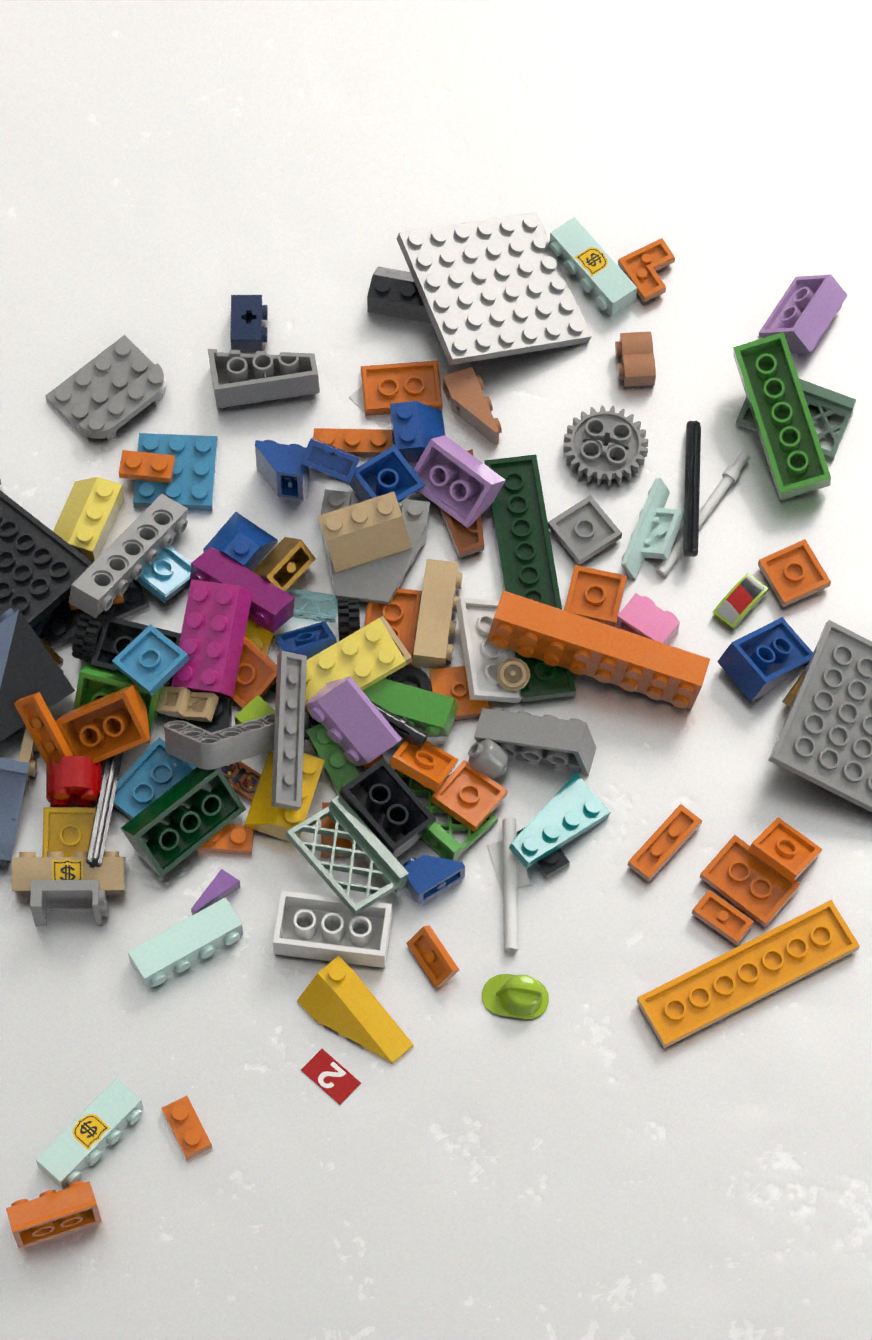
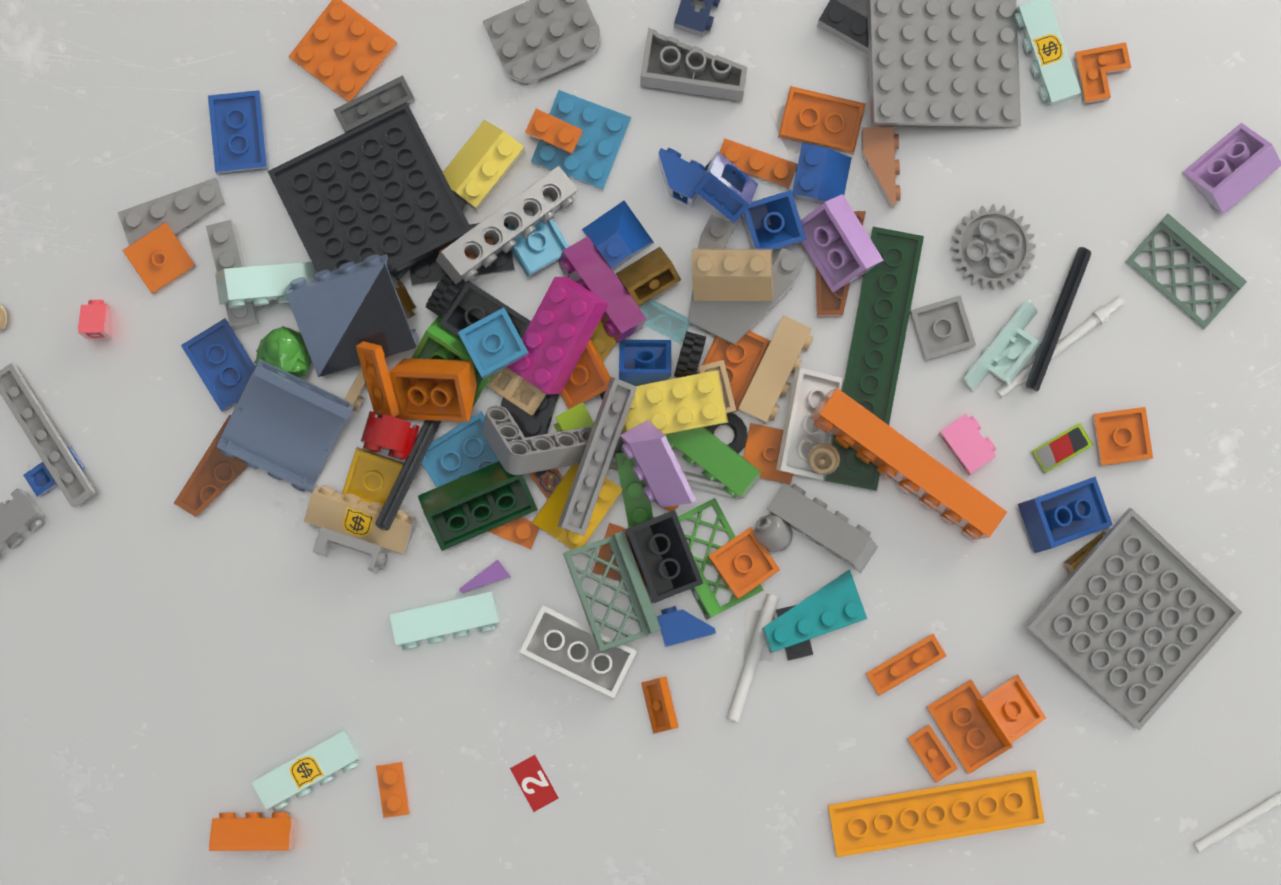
camera: 20 degrees right, 20 degrees up
yellow wedge [297,955,414,1064] -> none
black pin [370,700,429,749] -> none
orange plate [389,740,459,792] -> none
lime piece [482,974,549,1019] -> none
orange plate [564,565,627,627] -> none
nougat brick [615,331,656,387] -> none
bright green brick [733,332,831,501] -> none

